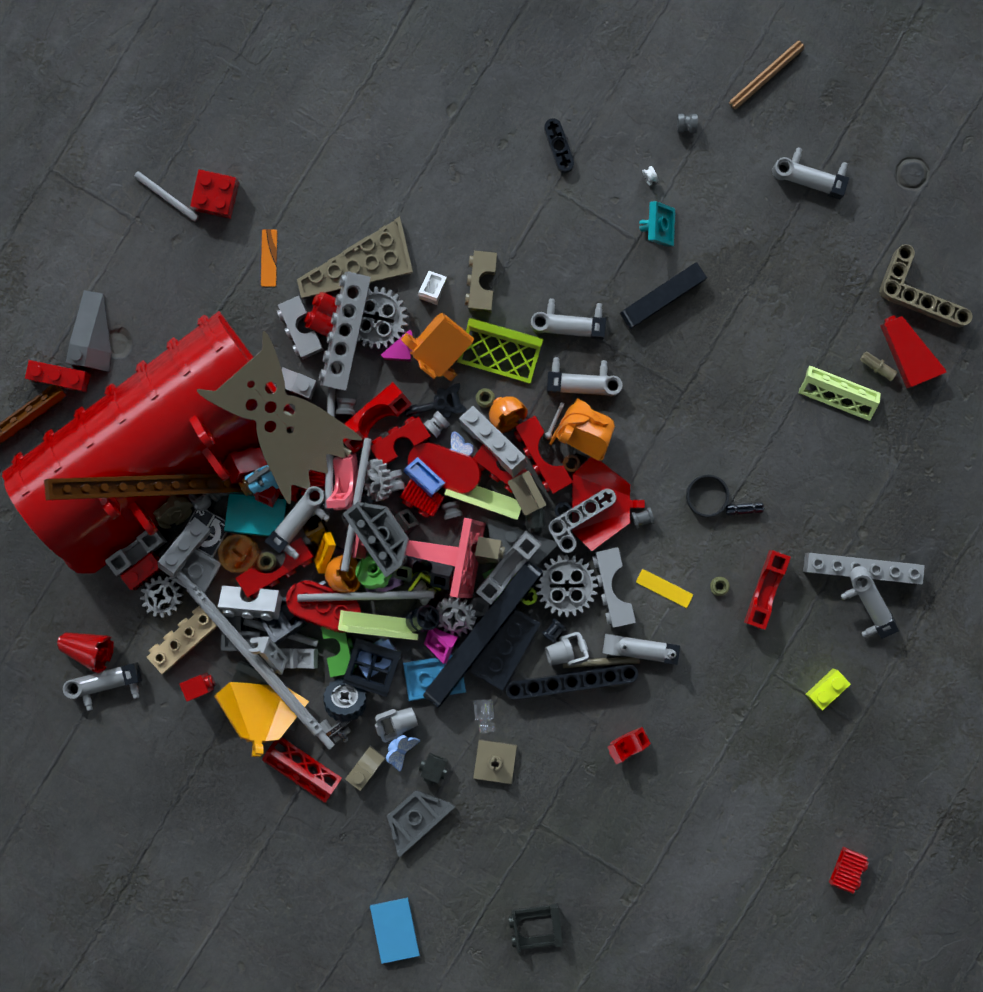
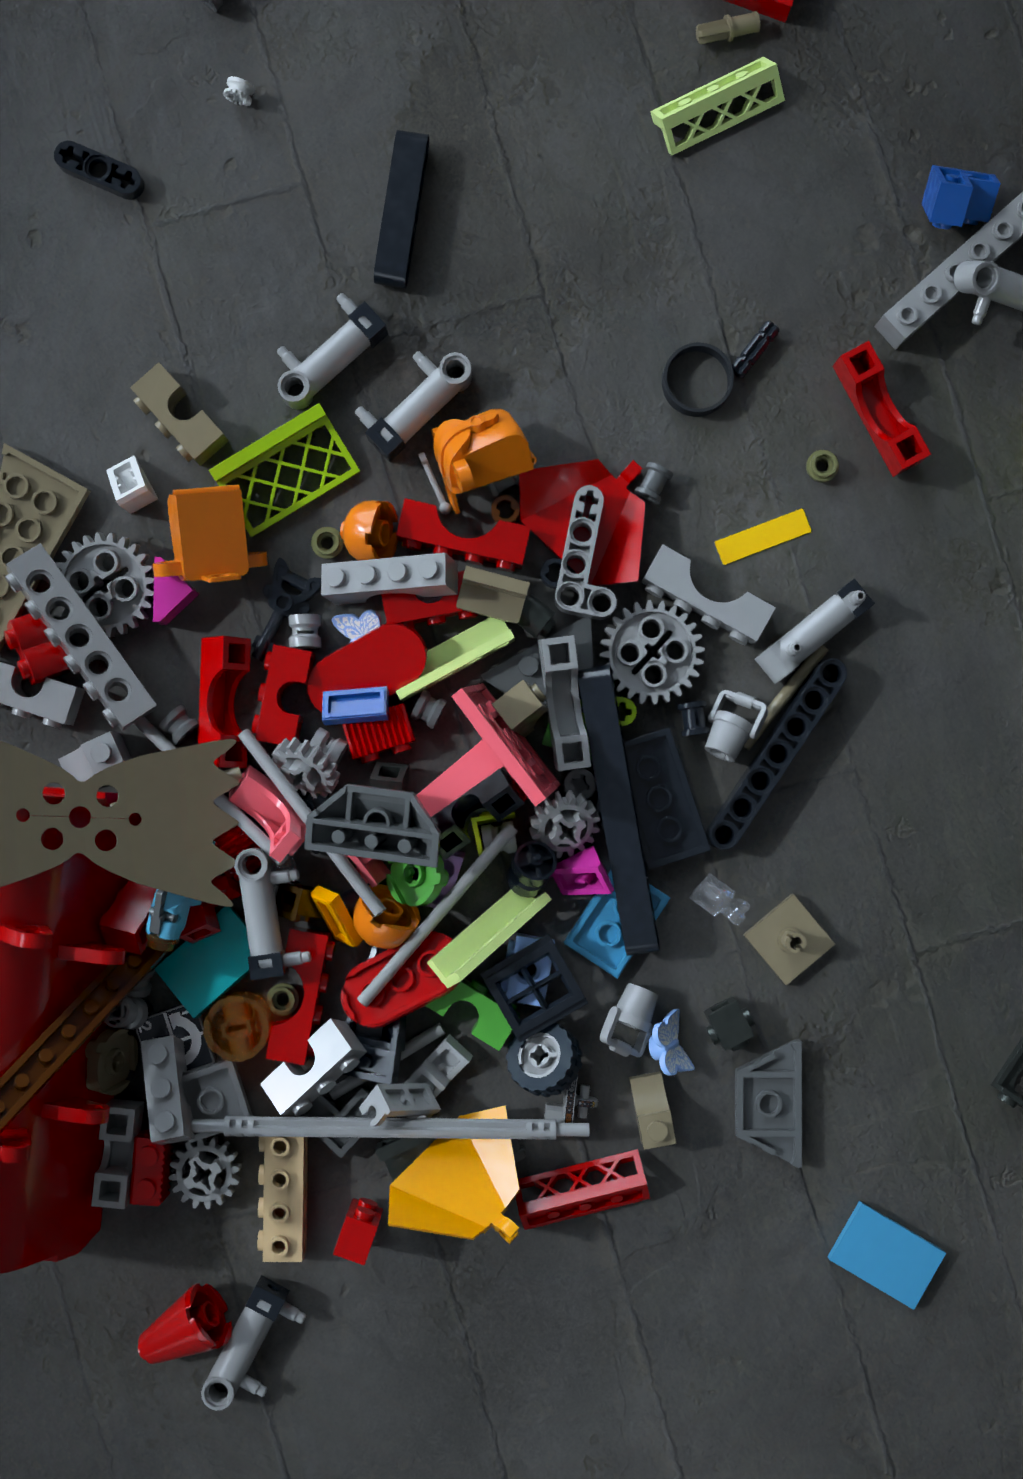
camera: 55 degrees left, 0 degrees up
red brick [608,727,651,764] -> none
teal tile [639,201,675,247] -> none
none -> blue brick [921,165,1001,229]

